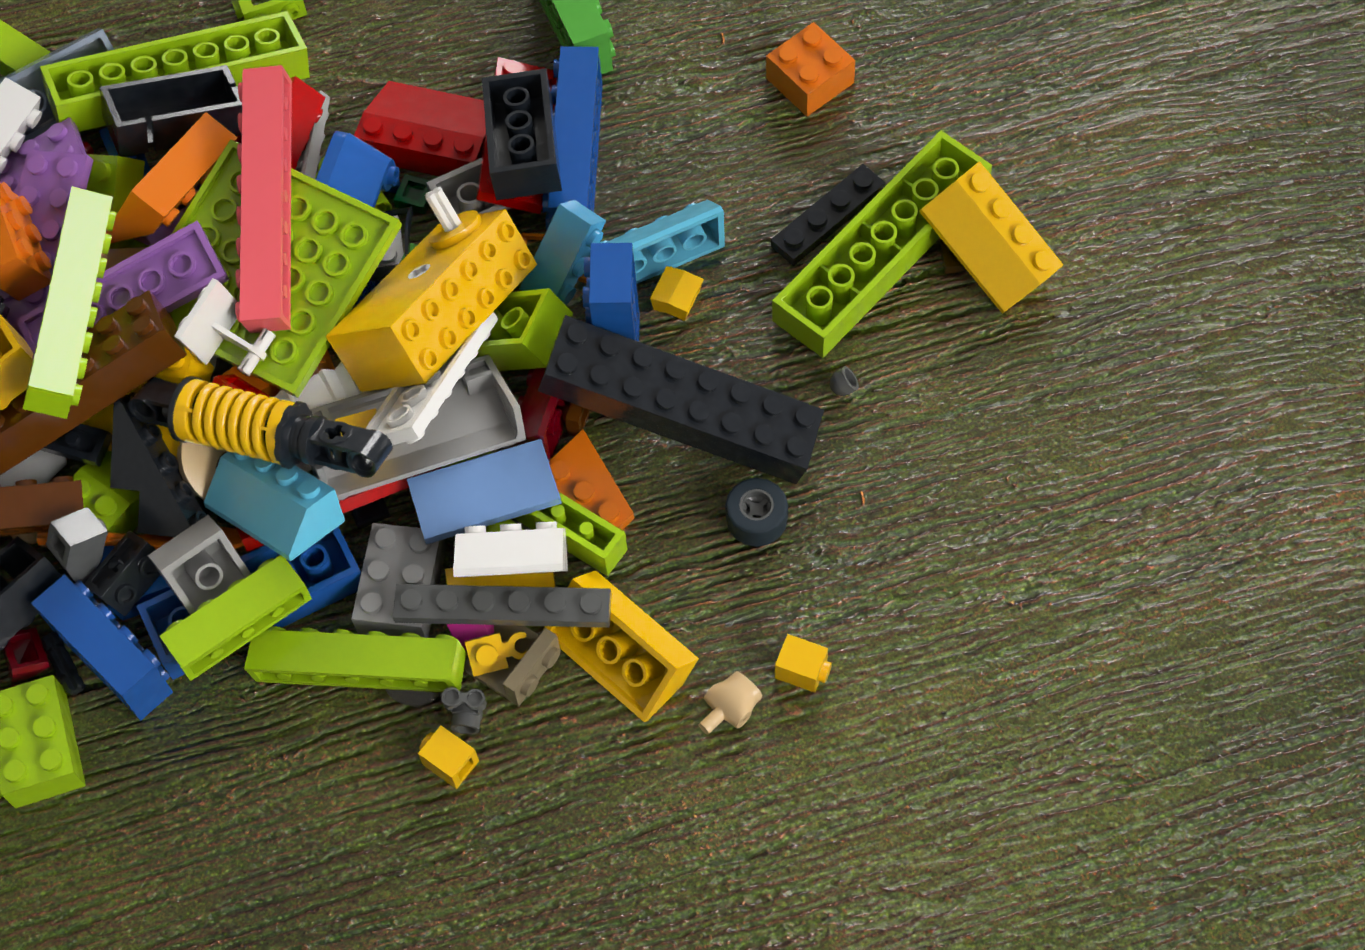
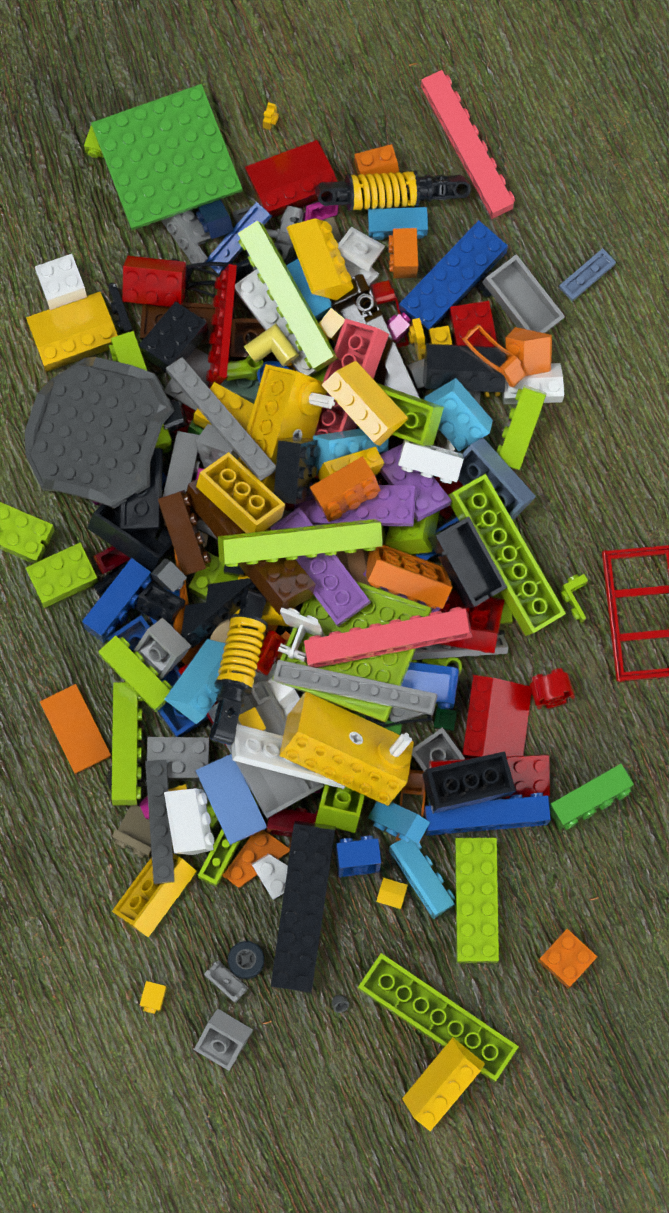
camera: 75 degrees right, 15 degrees up
yellow brick [418,725,479,789] -> none
dark grey plate [441,687,487,735] -> none
yellow plate [465,631,528,677] -> none
tan piece [698,671,762,735] -> none
black plate [771,164,886,266] -> none
none -> orange tile [40,684,112,774]
none -> light grey slope [194,1009,253,1071]
none -> light grey hinge [204,961,249,1004]
none -> white wing [251,853,288,899]
none -> light grey plate [273,660,438,716]
none -> lime brick [454,838,499,964]
none -> red brick [529,668,575,709]

